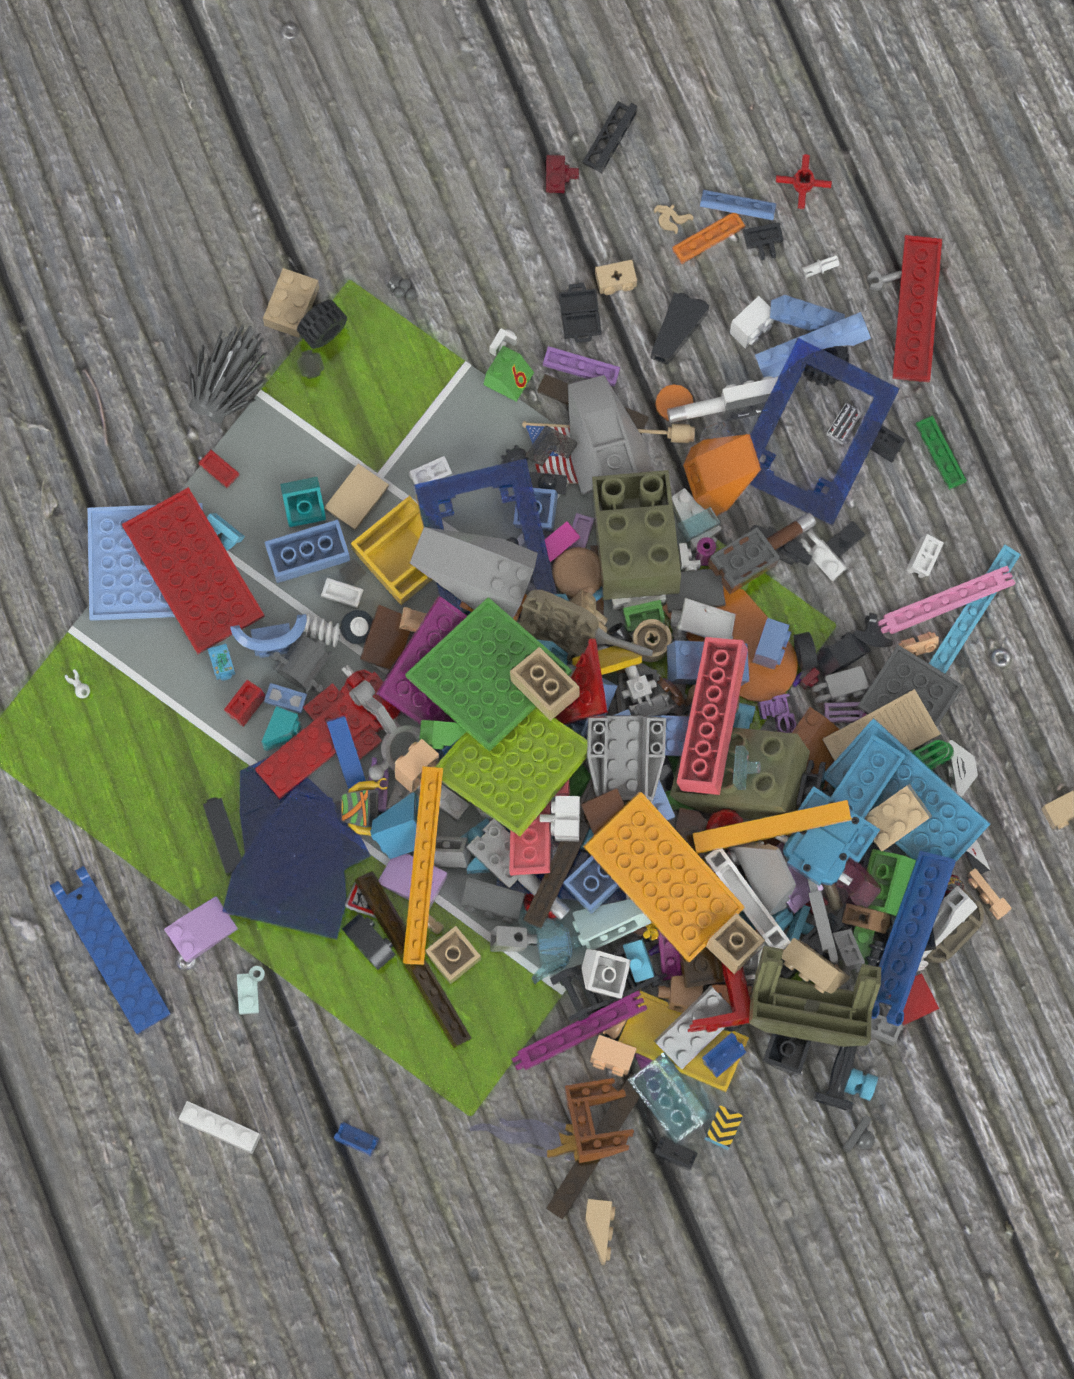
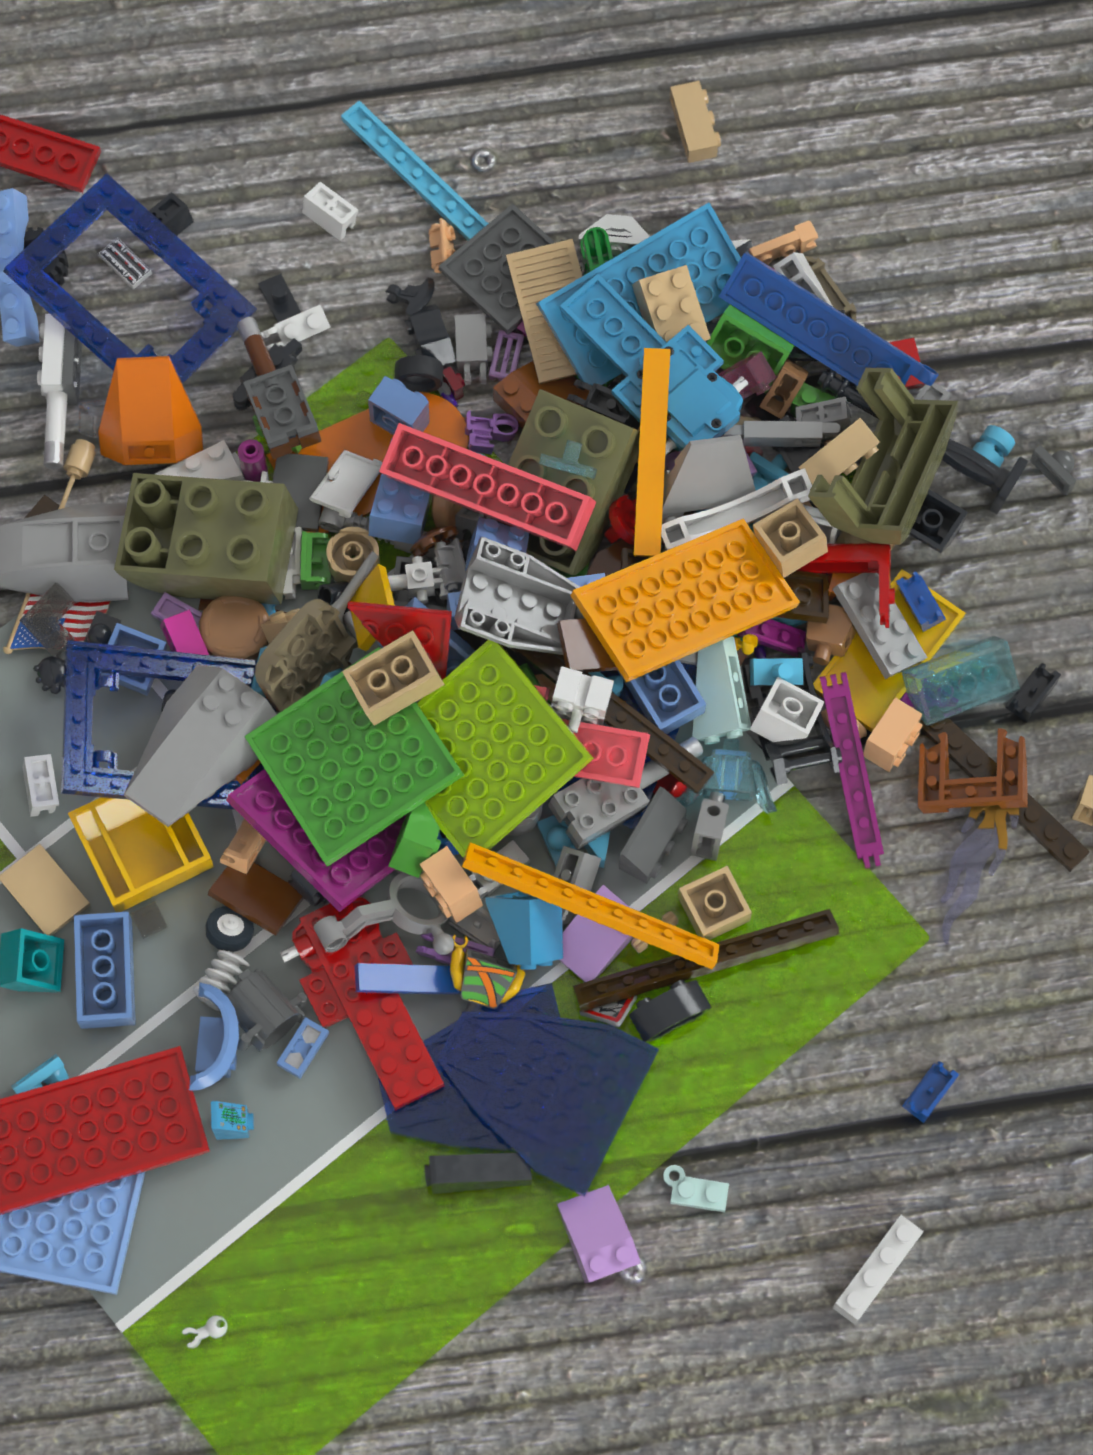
camera: 75 degrees left, 5 degrees down
blue hinge [50,866,171,1034] -> none
red hinge [224,680,266,727] -> none
teal slope [261,706,302,751] -> none
white tile [321,578,364,609] -> none
orange tile [655,384,693,422] -> none
clear light blue tile [677,507,720,542] -> none
piece [704,1106,743,1150] -> none
bright pink hinge [878,566,1015,634] -> none
green tile [915,415,967,490] -> none

